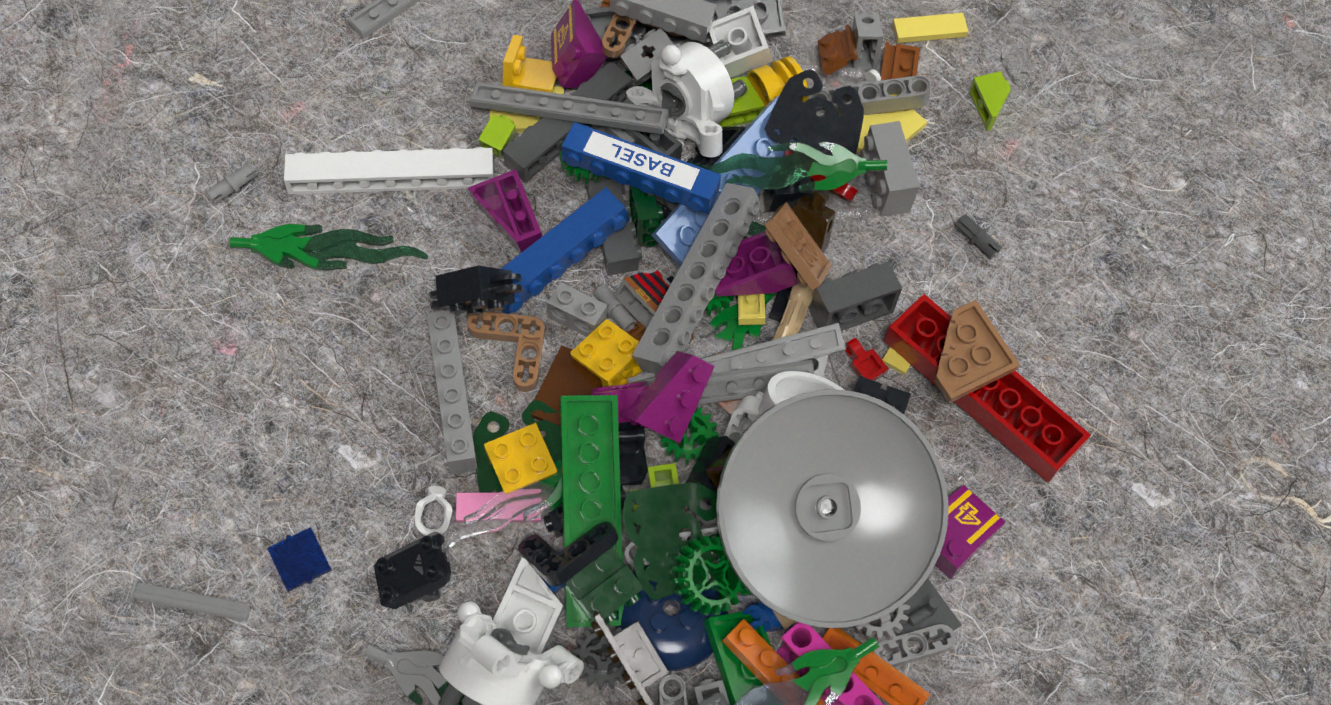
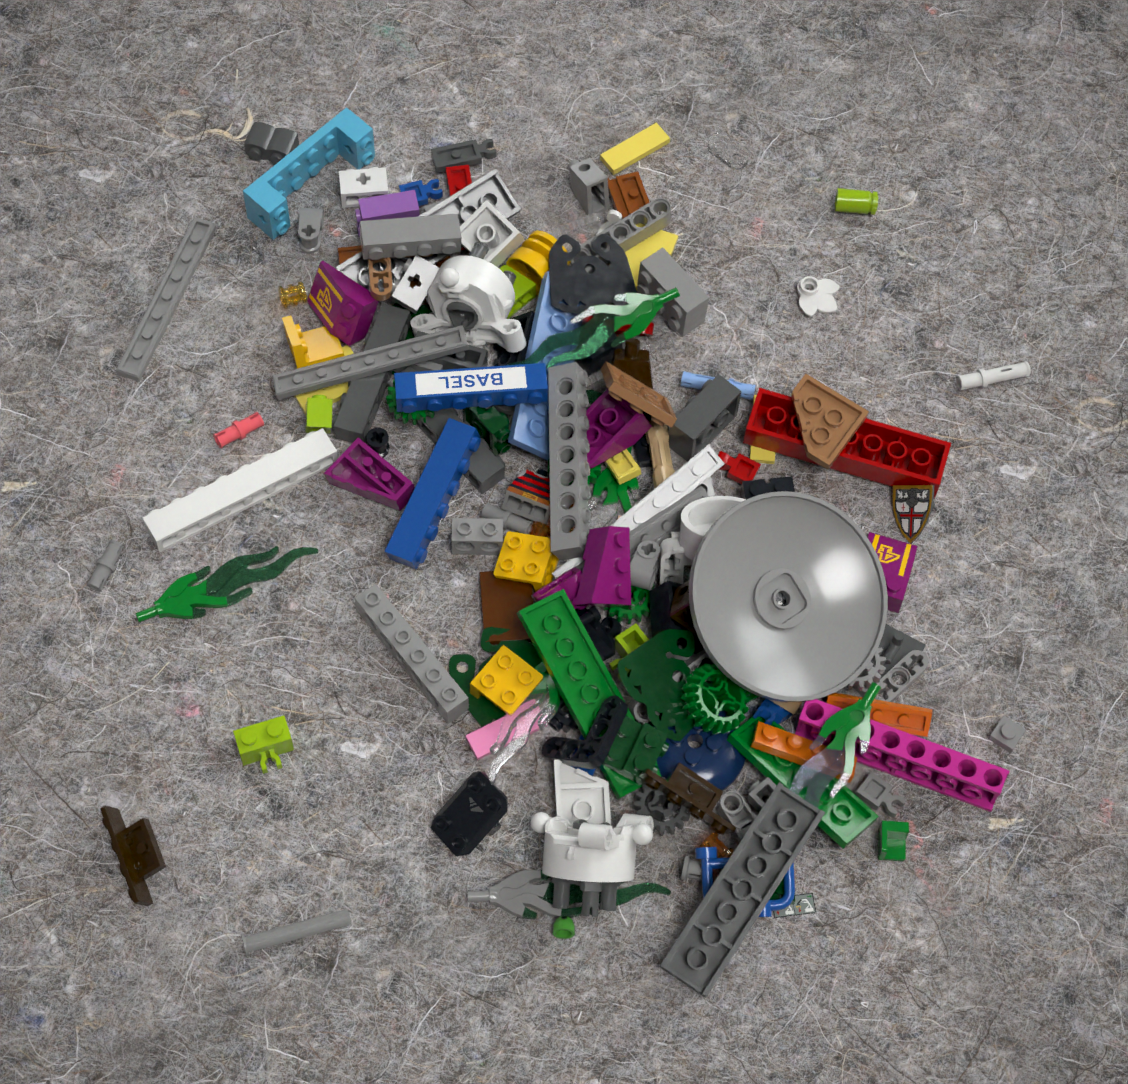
camera: 25 degrees left, 0 degrees up
clear blue piece [267,527,332,592] -> none
white piece [415,486,452,535] -> none
black brick [429,265,523,316] -> none
medium nougat beam [467,311,545,392] -> none
dark orange plate [818,25,858,76] -> none
dark grey axle [956,214,1002,259] -> none
lime slope [969,71,1011,131] -> none
none -> dark brown bracket [100,805,166,906]
none -> coral pin [213,412,264,448]
none -> lime brick [233,715,294,774]
none -> clear yellow bush [278,281,307,309]
none -> black bush [366,427,390,458]
none -> black hinge [600,616,622,638]
none -> light grey piece [630,540,660,590]
none -> light blue pin [681,371,756,400]
none -> white plate [797,276,840,317]
none -> lime piece [835,188,878,215]
none -> shield [893,485,935,544]
none -> white pin [956,361,1031,391]

